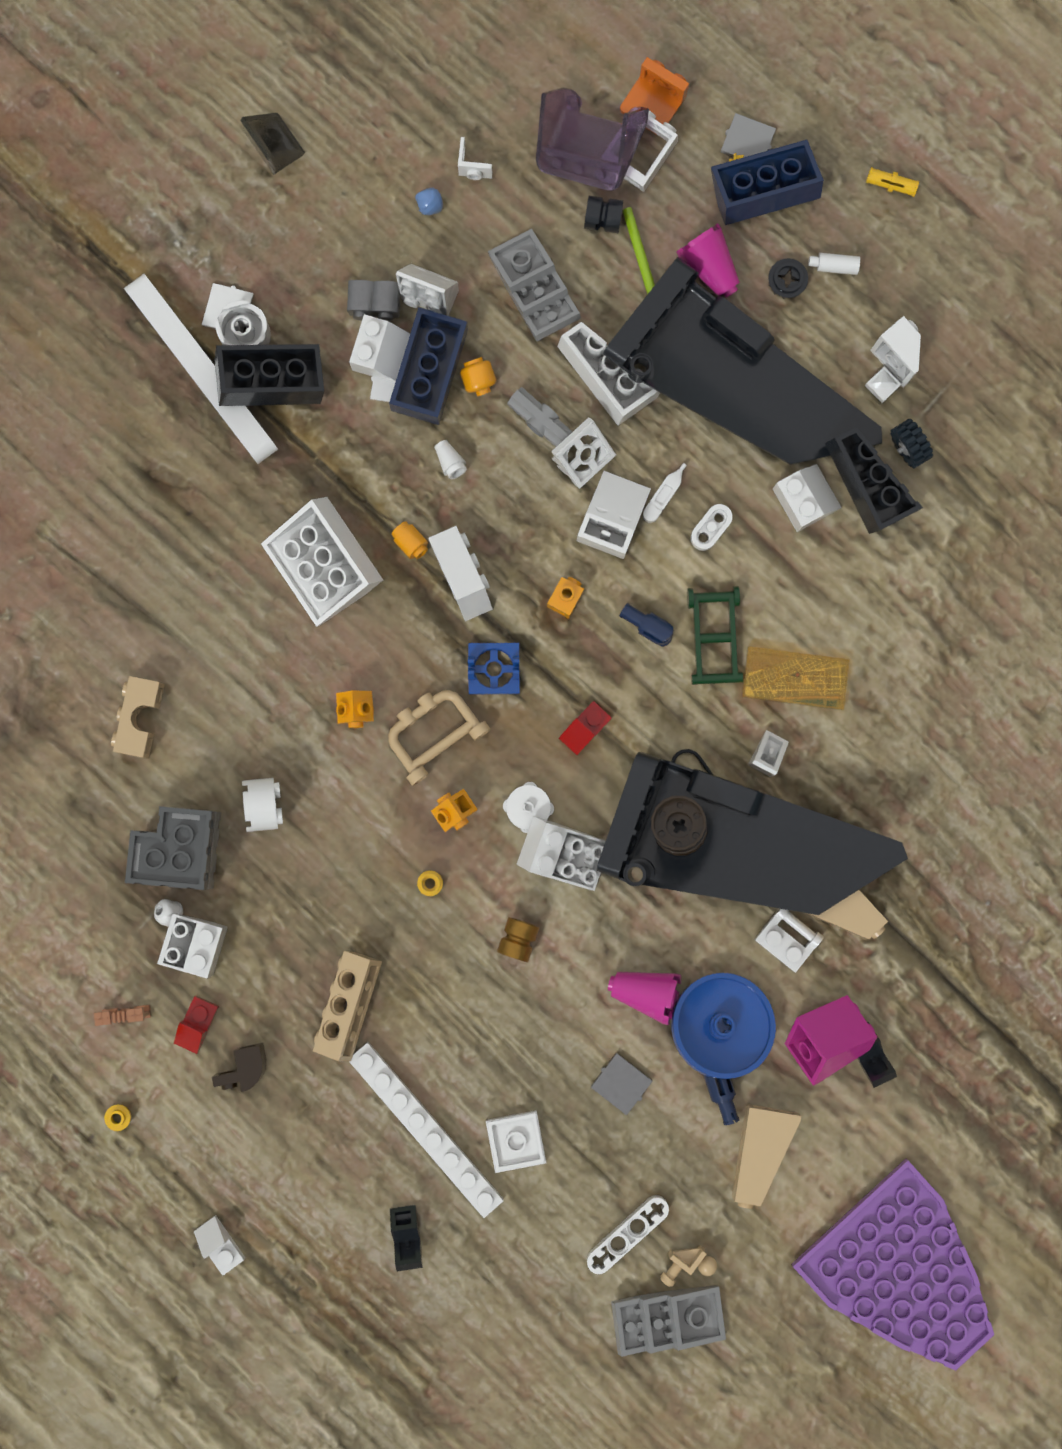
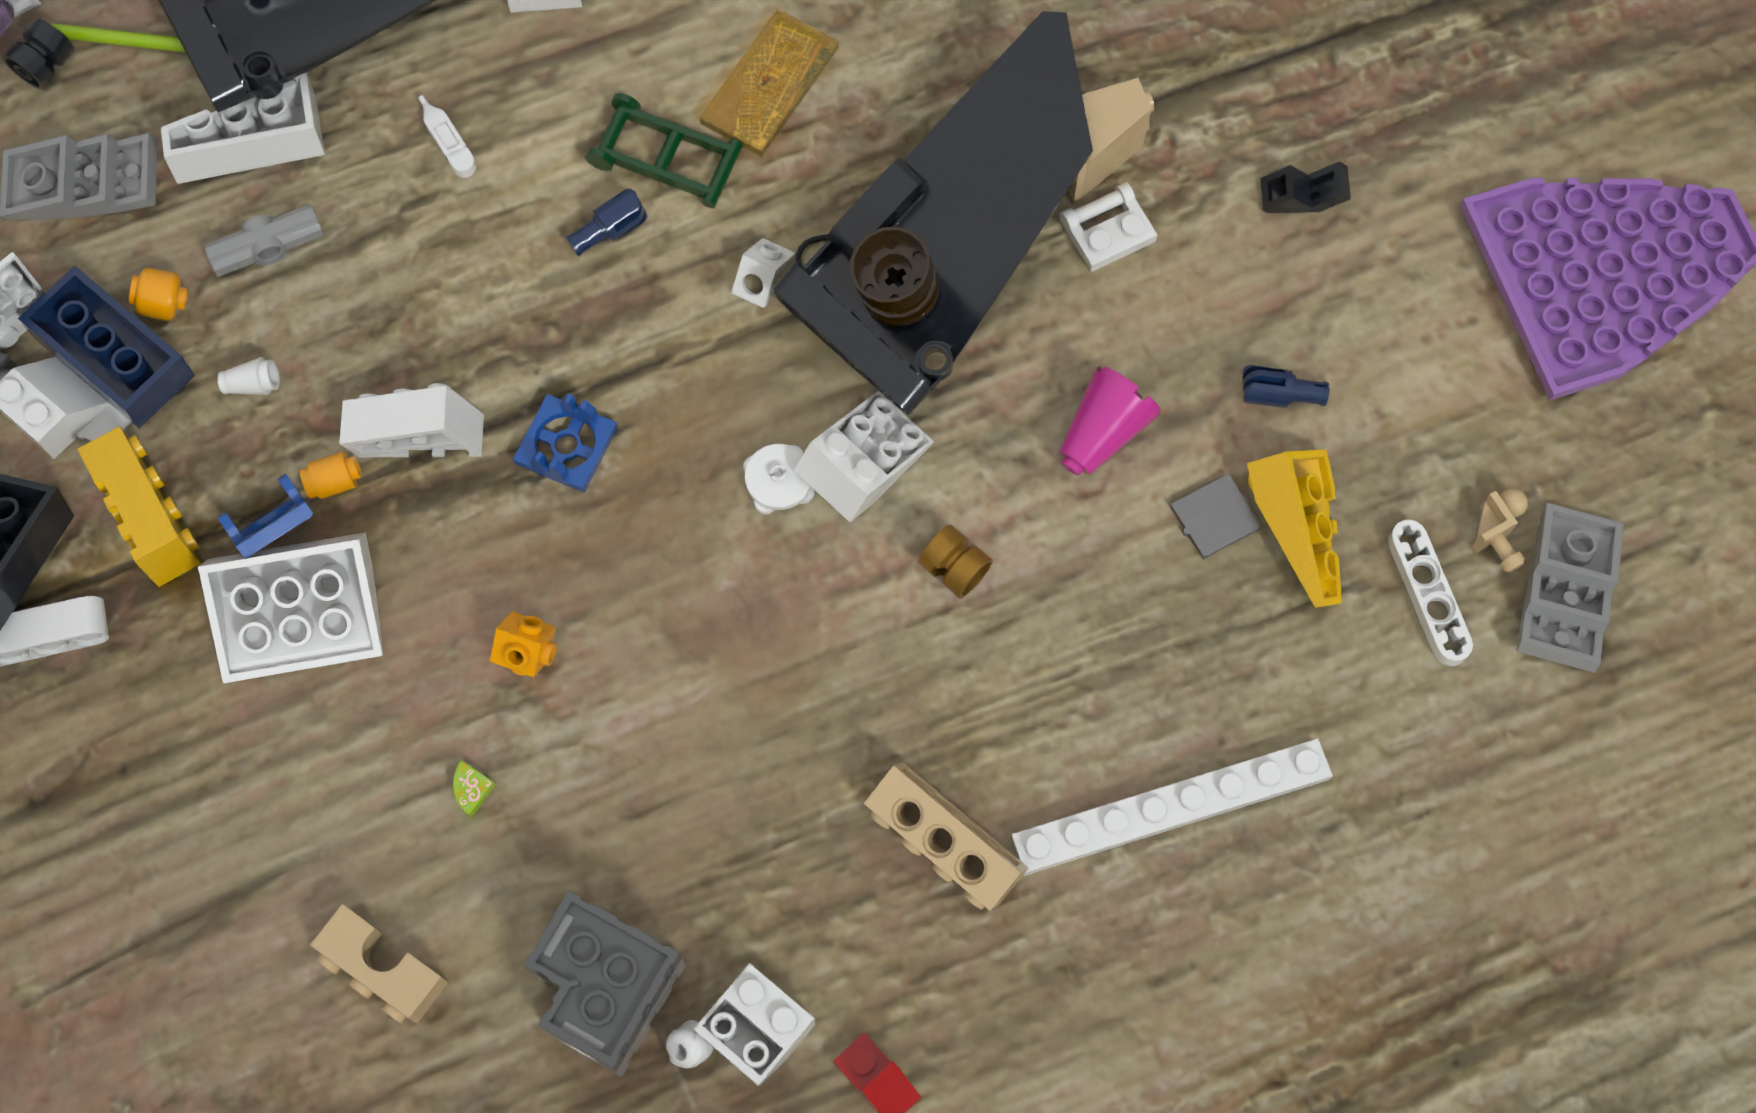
camera: 65 degrees left, 15 degrees down
dark brown brick [212,1043,266,1092] -> none
white brick [242,778,283,832] -> none
tan bar [388,690,491,786] -> none
black slope [390,1205,423,1272] -> none
yellow plate [417,871,443,896] -> none
light orange brick [431,789,478,832] -> none
white tile [486,1110,546,1173] -> none
light orange brick [547,577,584,619] -> none
white piece [551,417,616,489] -> none
red slope [558,701,612,755] -> none
white slope [577,471,651,559] -> none
blue dish [671,973,776,1079] -> none
white plate [691,504,732,551] -> none
tan slope [732,1104,801,1209] -> none
white slope [748,730,789,777] -> none
dark pink slope [785,995,877,1086] -> none
none -> yellow wedge [77,426,201,587]
none -> blue piece [217,473,313,558]
none -> lime tile [453,760,496,818]
none -> white bracket [732,238,795,308]
none -> yellow wedge [1247,449,1342,608]

